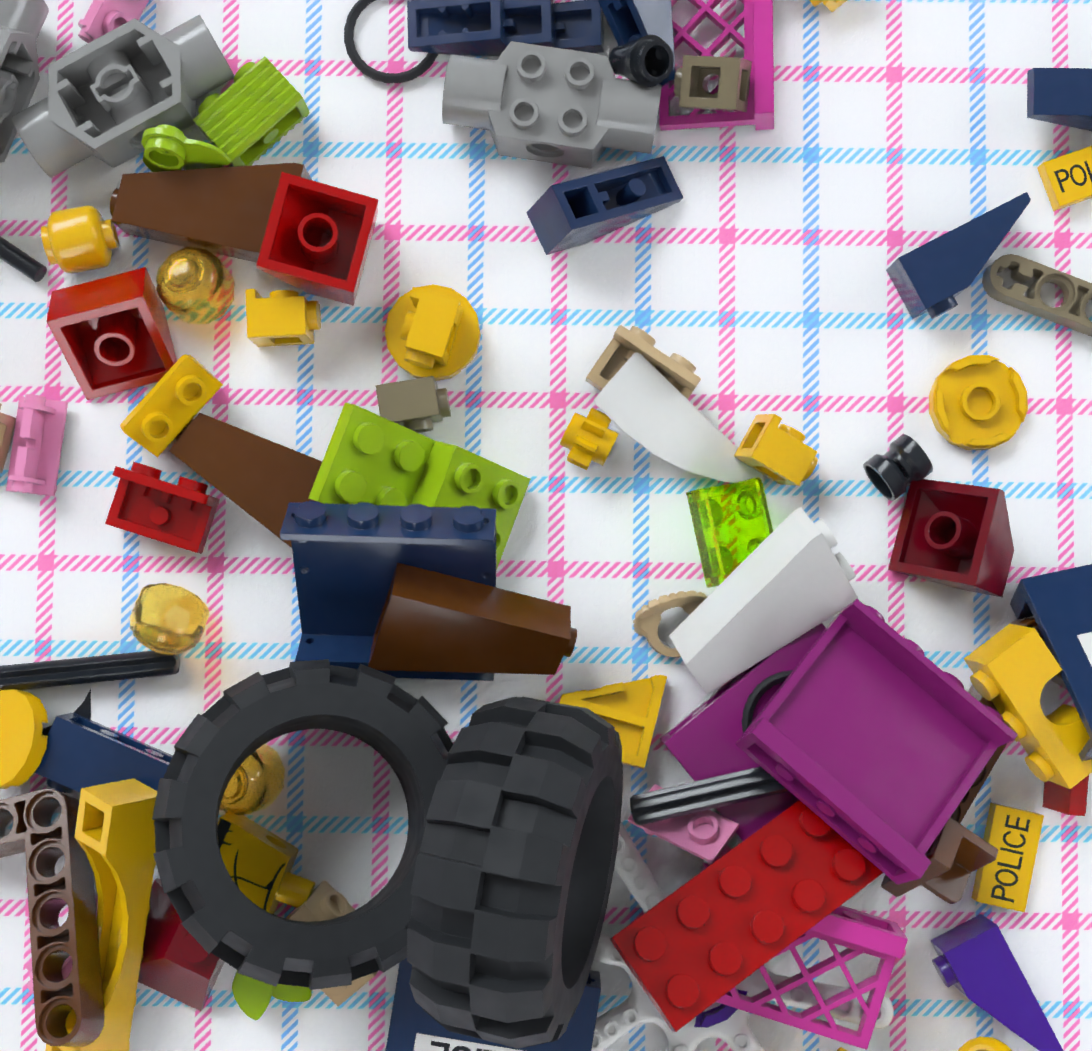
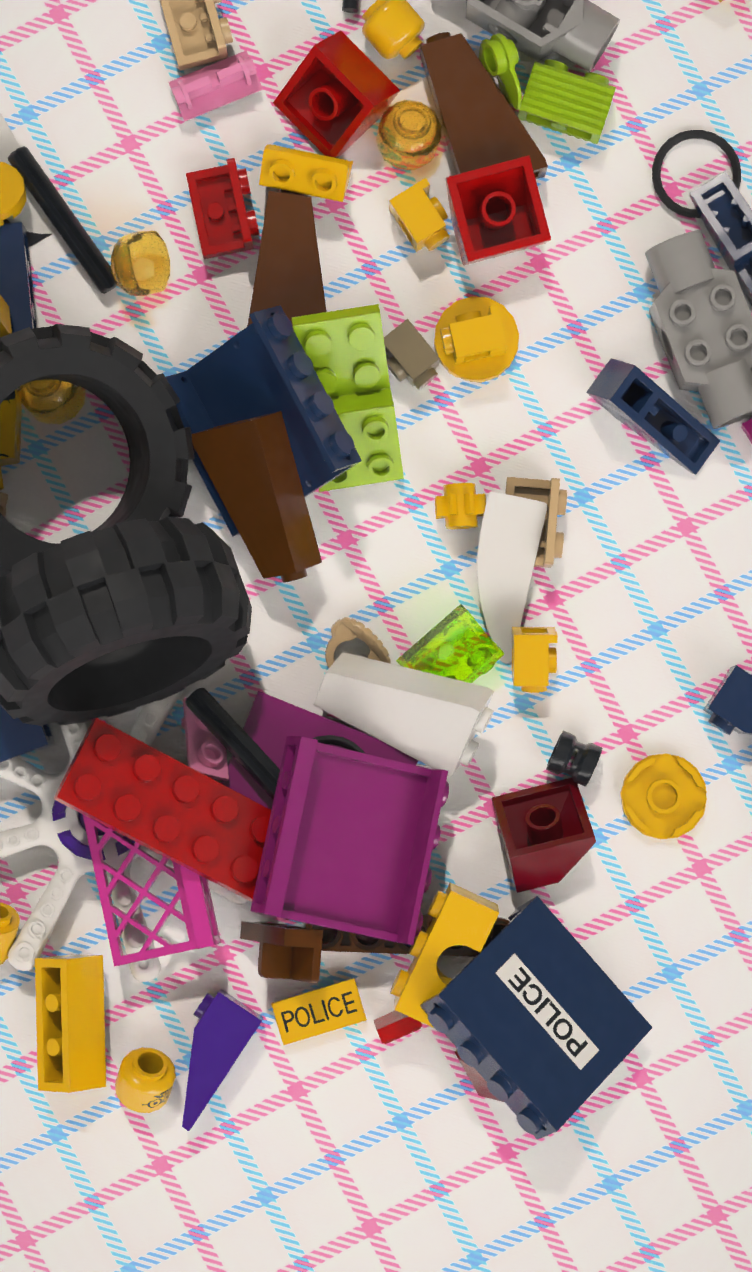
camera: 60 degrees right, 0 degrees up
yellow wing [559,675,667,769] -> none

